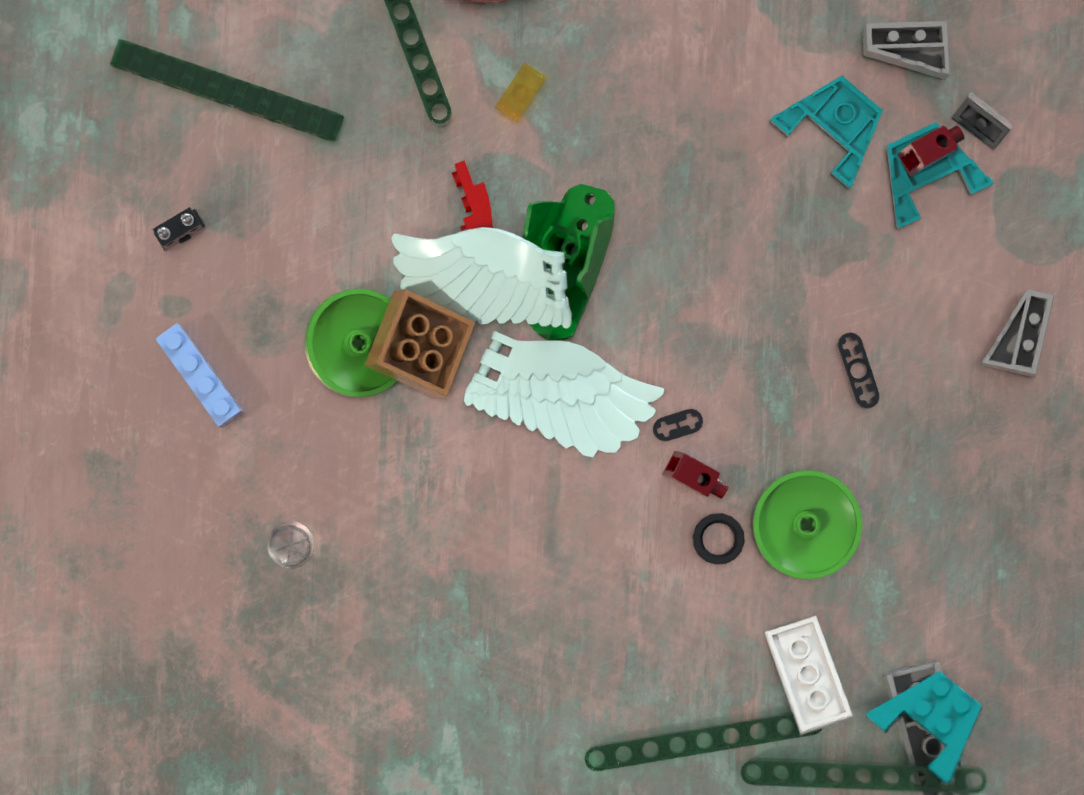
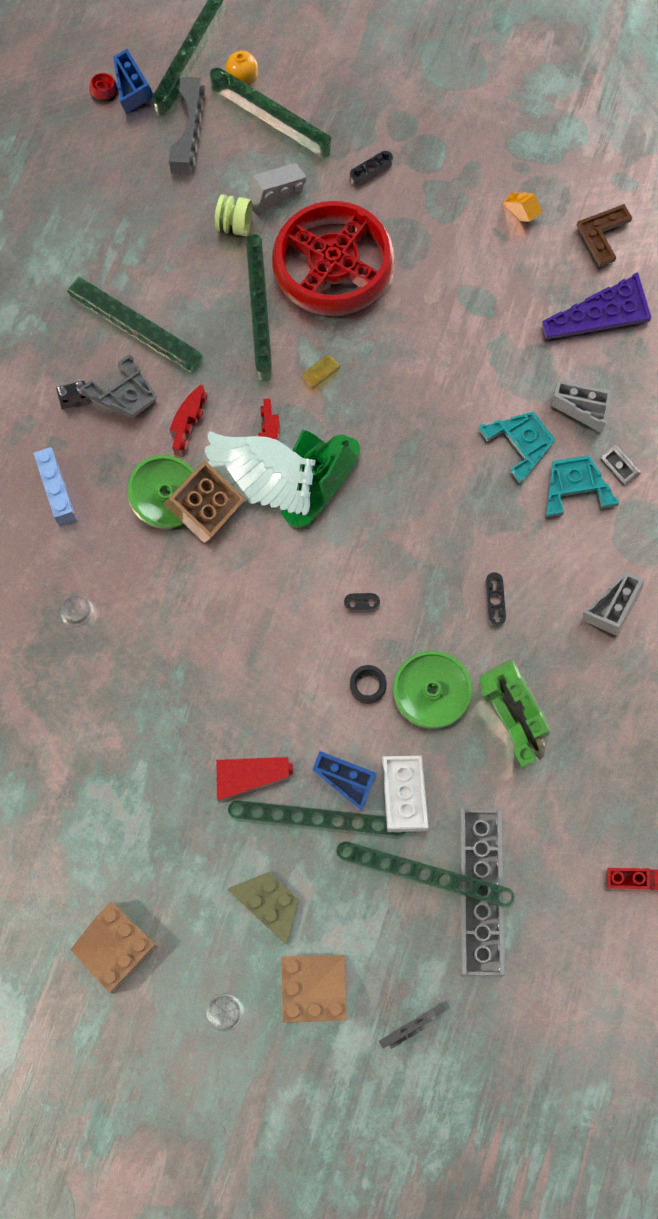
camera: 20 degrees right, 15 degrees down
light aqua animal [464,331,664,457] -> none
dark red torso [662,451,729,499] -> none
teal wing [866,671,983,785] -> none
dark red torso [897,125,965,178] -> none
none -> dark grey wing [79,355,157,419]
none -> red slope [170,385,208,457]
none -> red slope [216,757,293,803]
none -> blue wedge [312,751,377,811]
none -> bright green piece [480,659,550,767]

